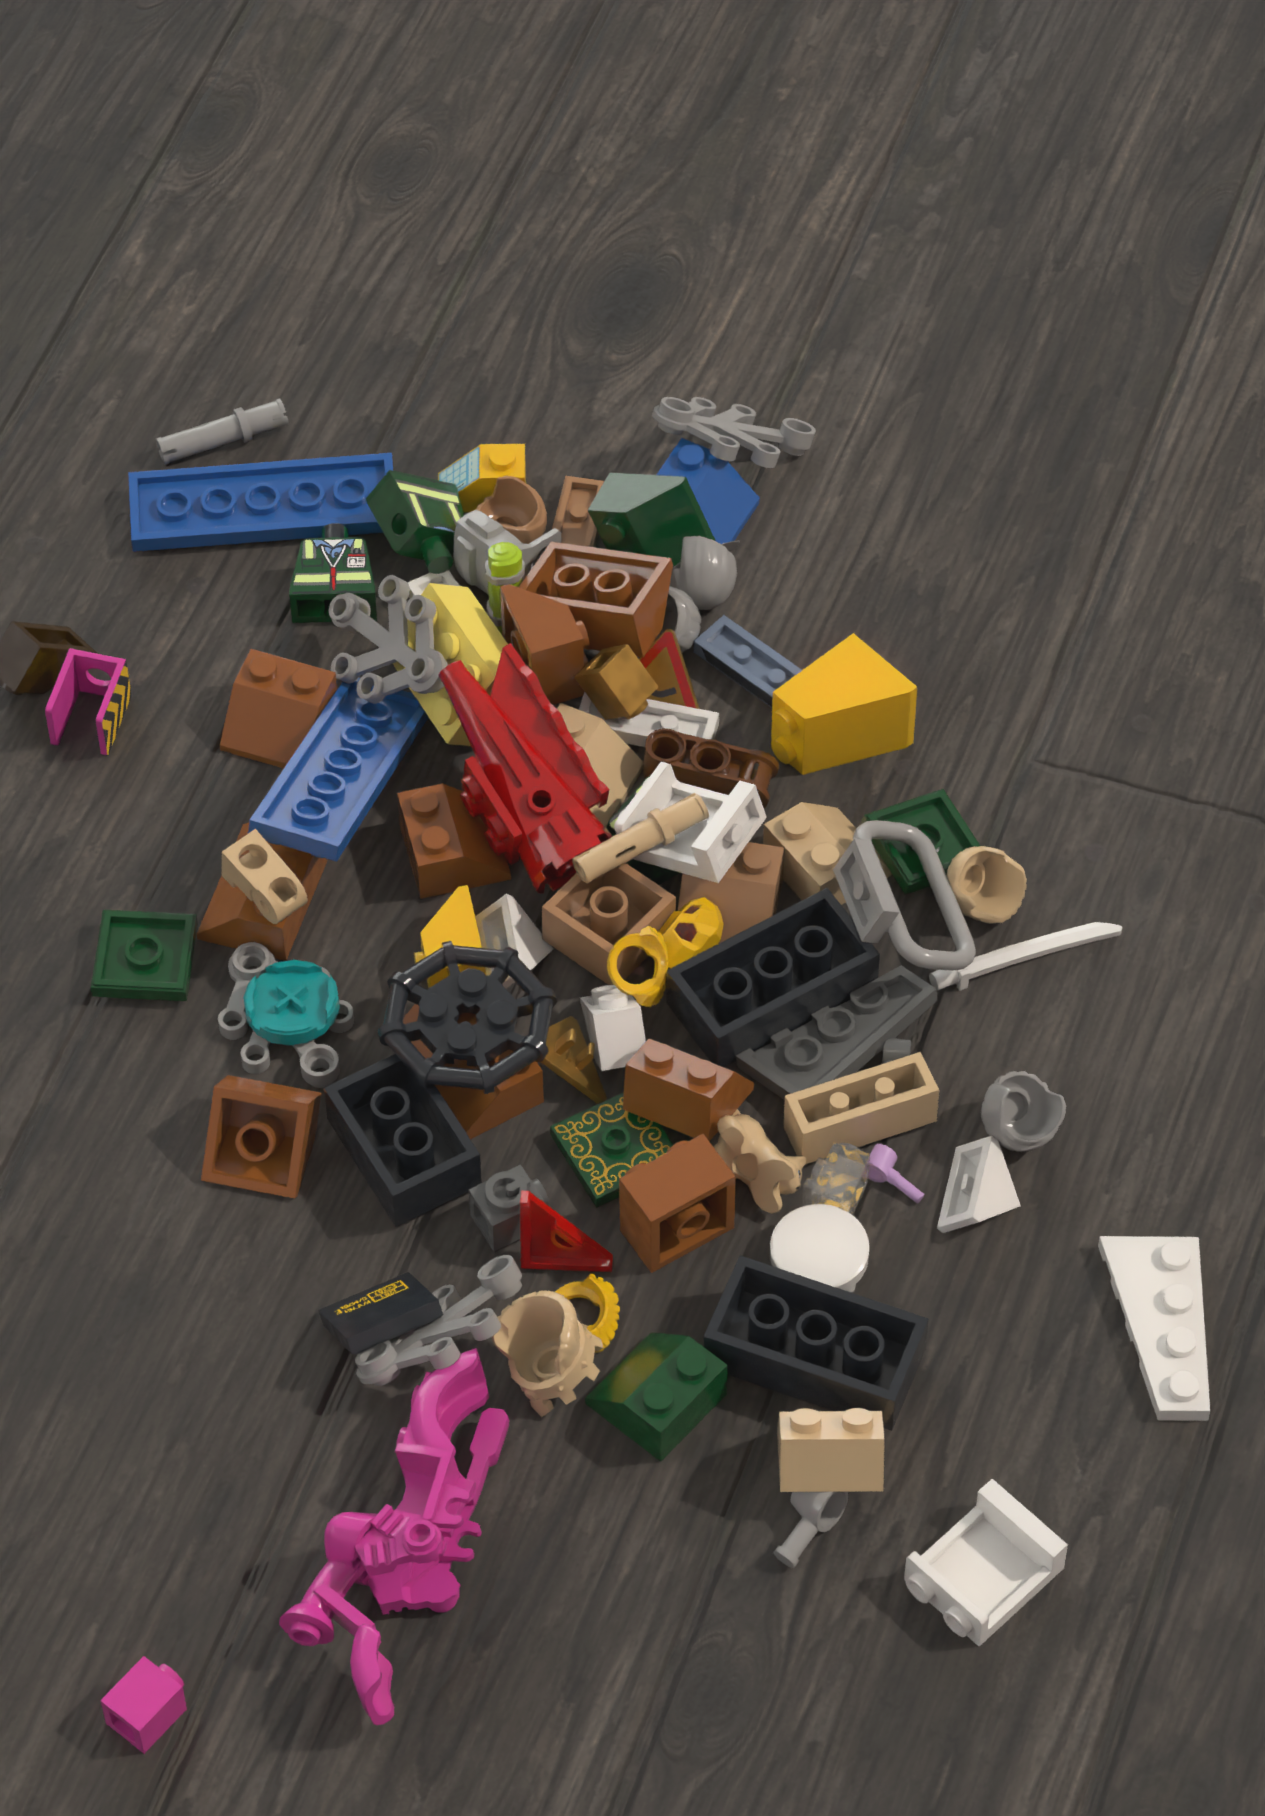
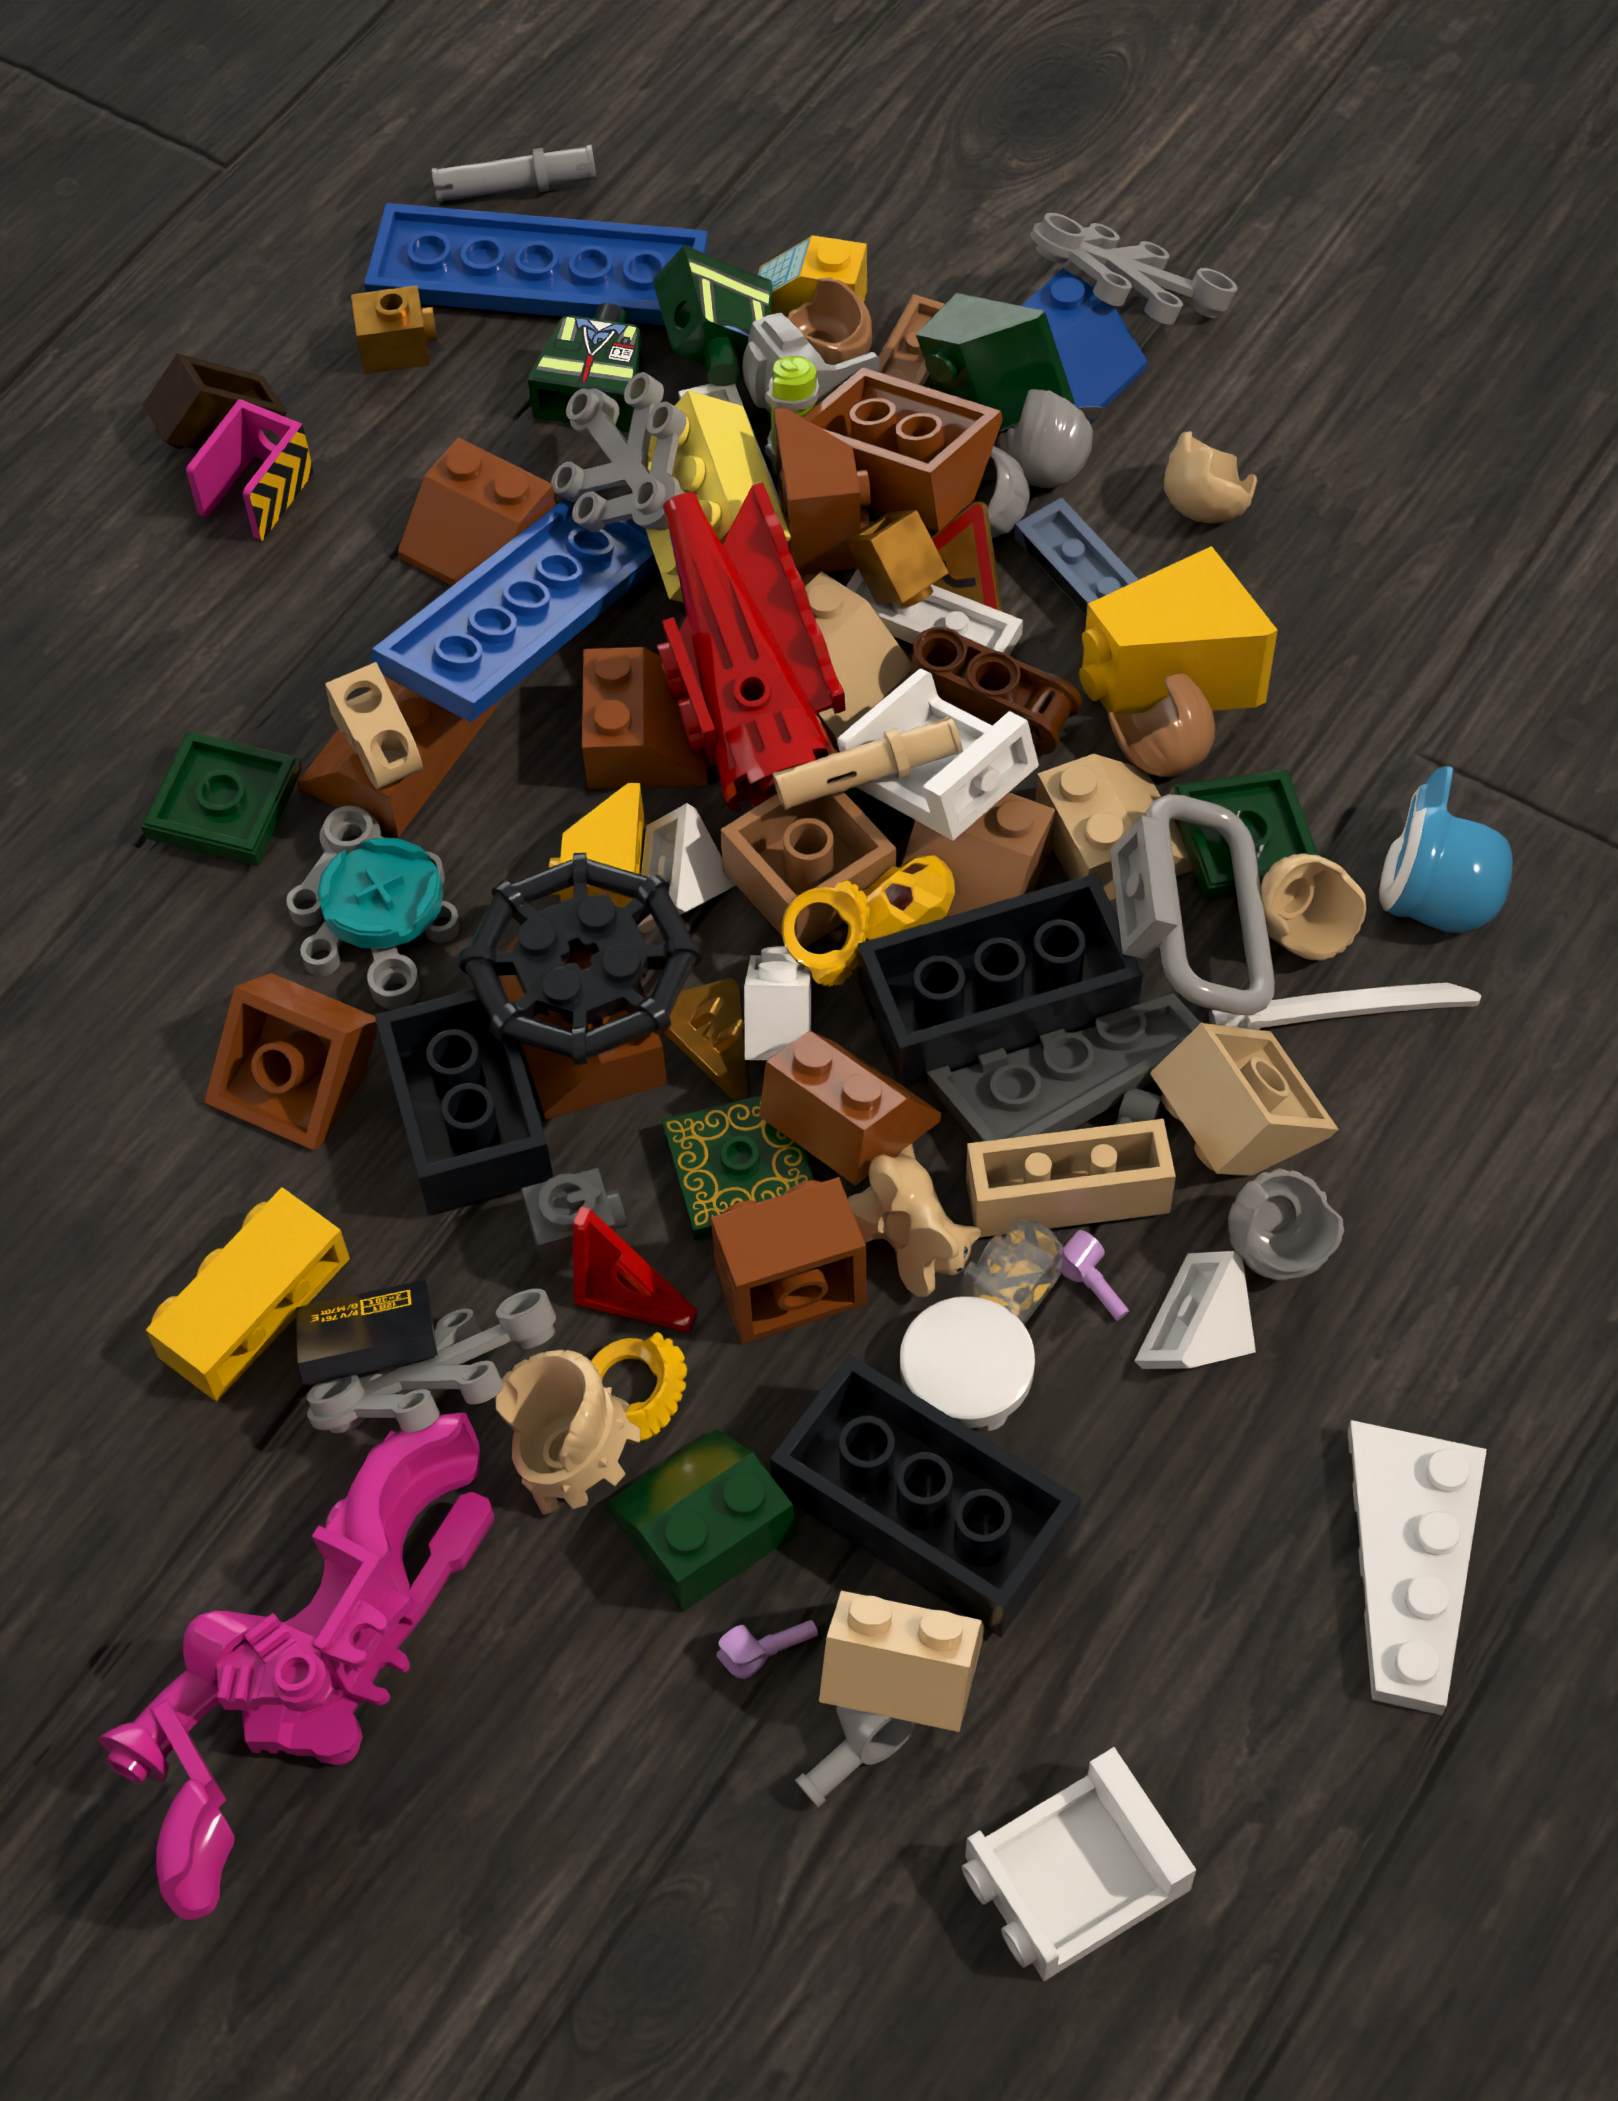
camera: 15 degrees right, 5 degrees up
none -> yellow brick [146,1187,350,1402]
none -> pearl gold brick [351,285,438,374]
none -> lavender hand [717,1620,818,1679]
none -> medium nougat hair [1108,673,1215,777]
none -> tan slope [1150,1023,1339,1176]
none -> tan hair [1164,431,1257,524]
none -> dark azure piece [1379,766,1513,934]

